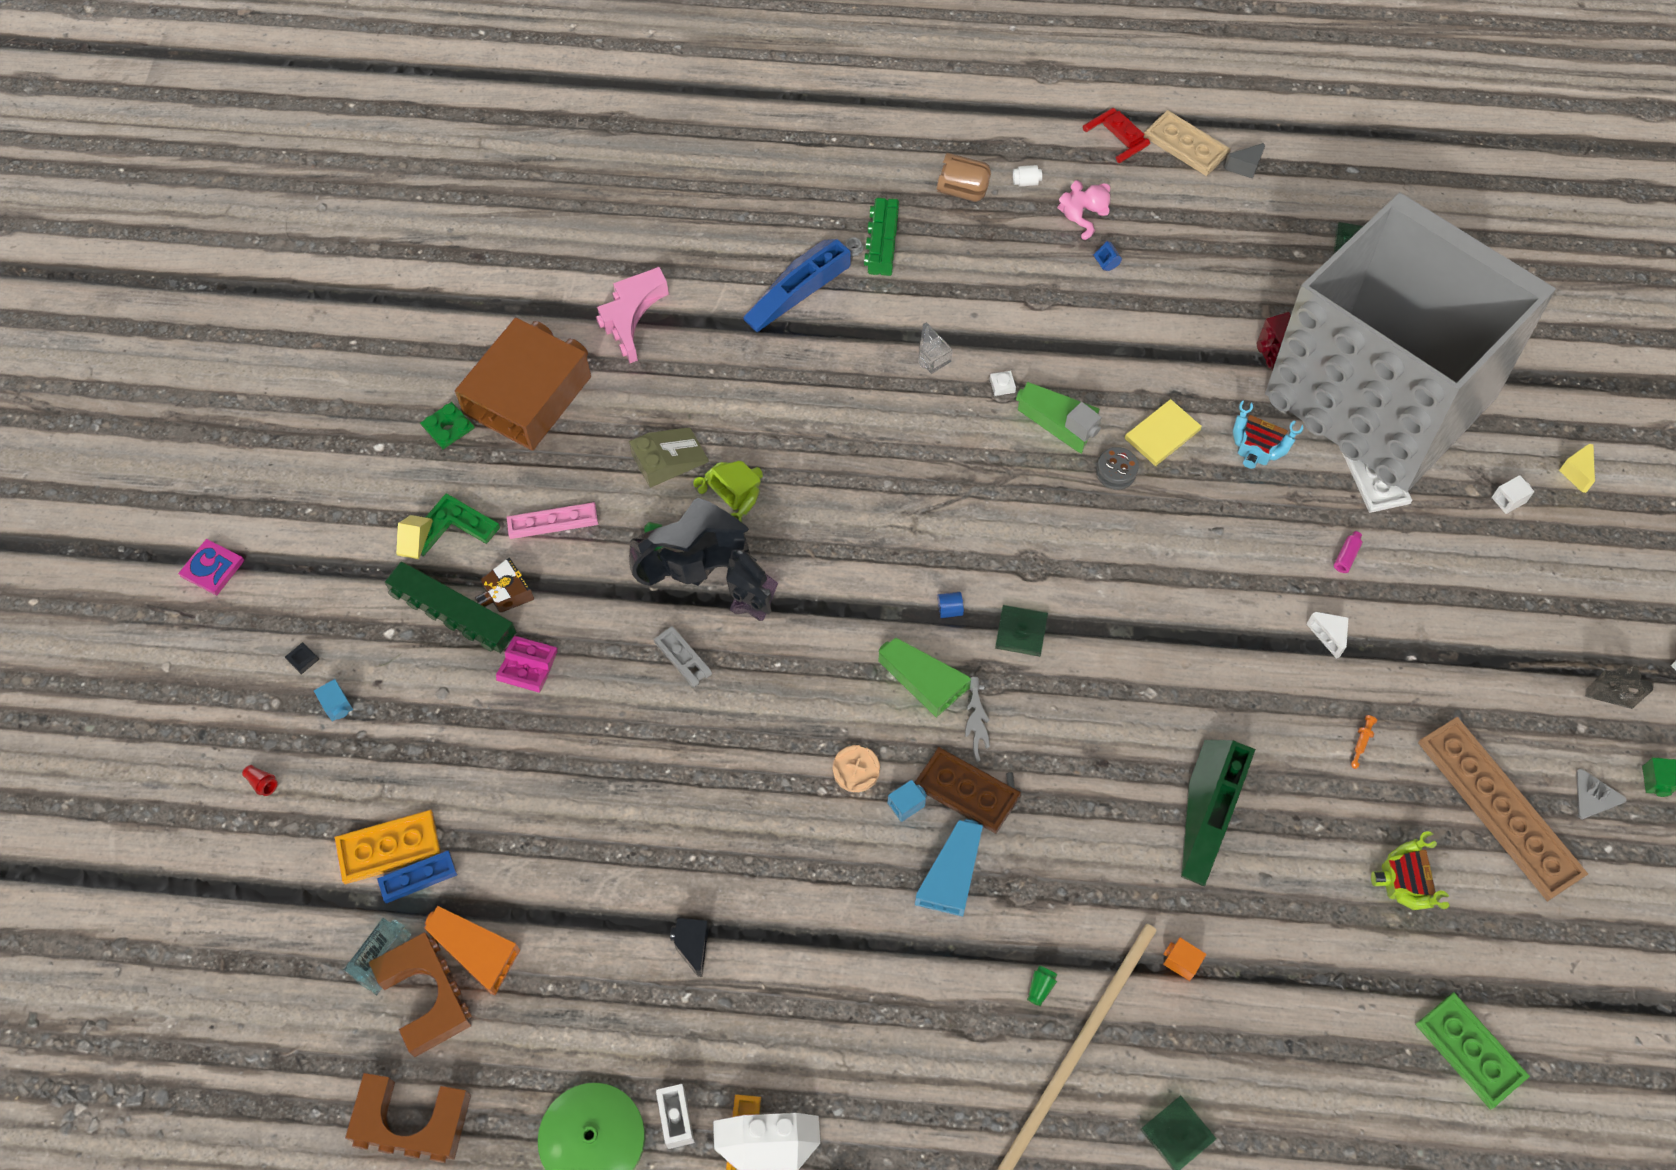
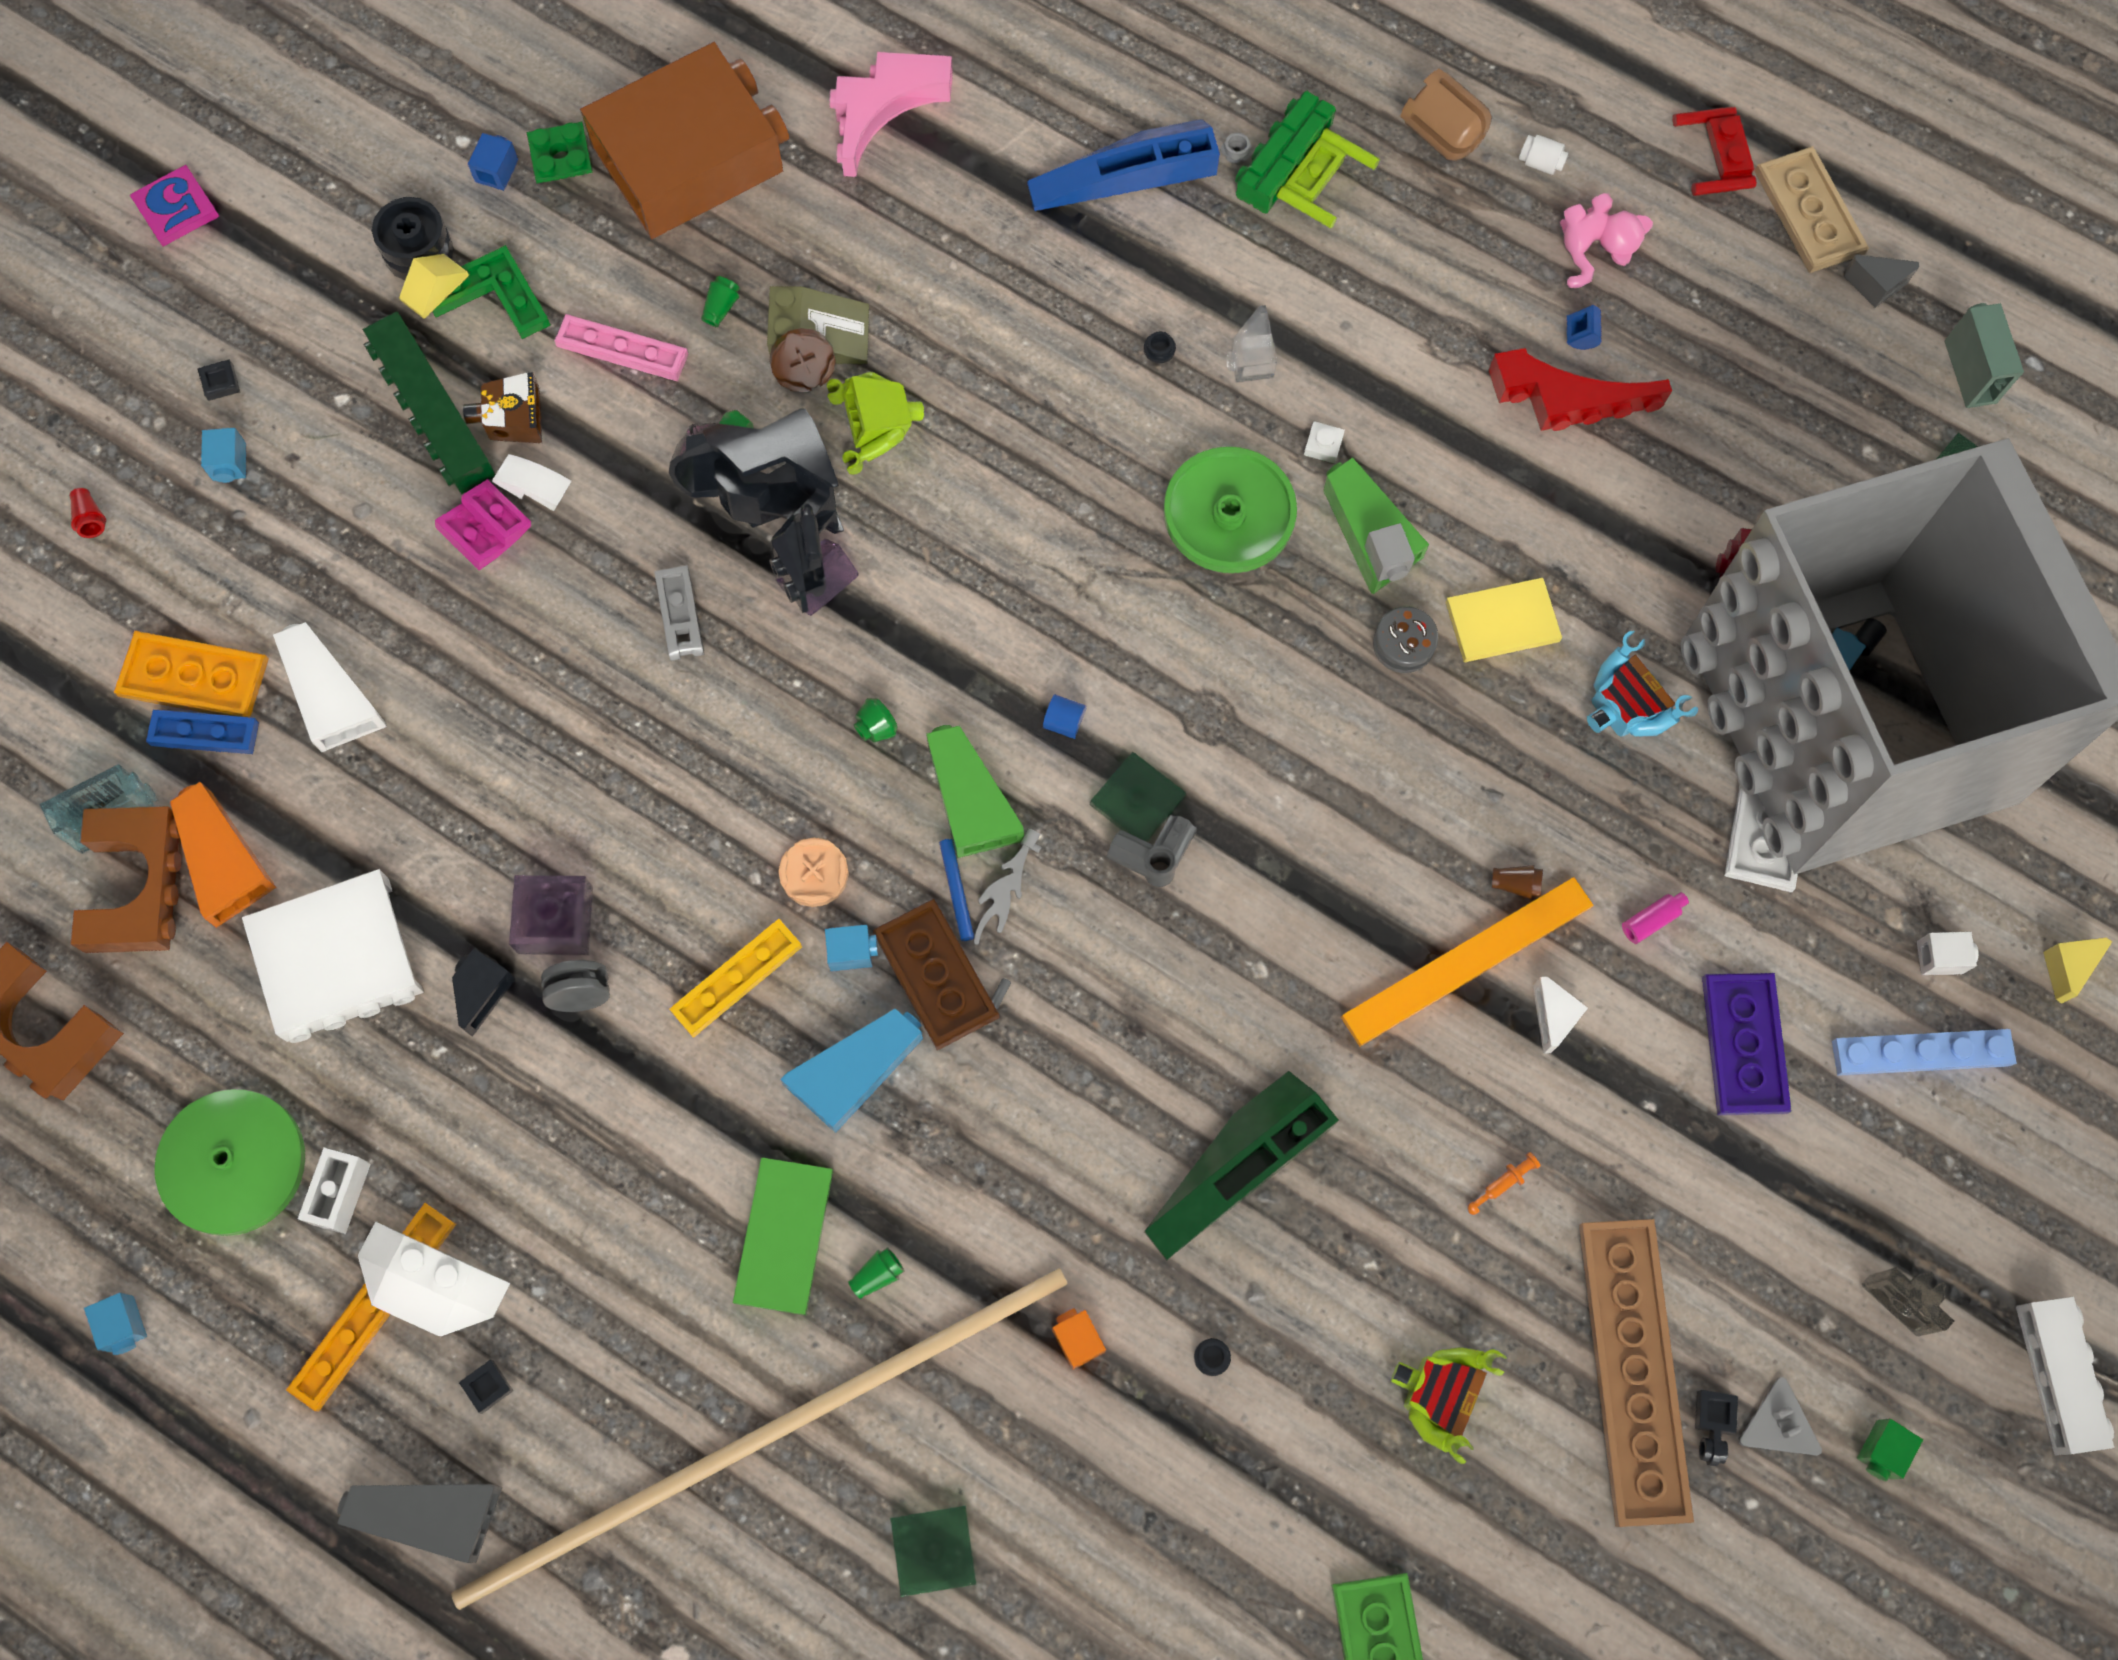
camera: 25 degrees right, 10 degrees up
none -> white panel [242,869,424,1043]
none -> white slope [273,622,386,752]
none -> black wheel [371,197,454,280]
none -> blue brick [468,133,518,191]
none -> white slope [492,454,571,511]
none -> clear purple brick [509,875,593,955]
none -> dark grey head [541,960,610,1012]
none -> yellow plate [669,919,802,1038]
none -> green cone [701,276,740,327]
none -> bright green tile [733,1158,833,1316]
none -> reddish brown tile [769,328,836,393]
none -> green cone [854,698,898,742]
none -> blue piece [939,839,974,941]
none -> dark grey piece [1107,815,1197,887]
none -> black plate [1144,331,1176,363]
none -> bright green dish [1164,447,1297,573]
none -> black plate [1194,1338,1231,1376]
none -> lime plate [1277,128,1380,229]
none -> light orange tile [1341,877,1594,1047]
none -> red arch [1488,348,1673,431]
none -> reddish brown cone [1492,865,1543,899]
none -> black plate [1695,1390,1738,1467]
none -> dark purple tile [1702,973,1792,1115]
none -> light blue plate [1832,1029,2017,1076]
none -> sand green brick [1944,303,2024,408]

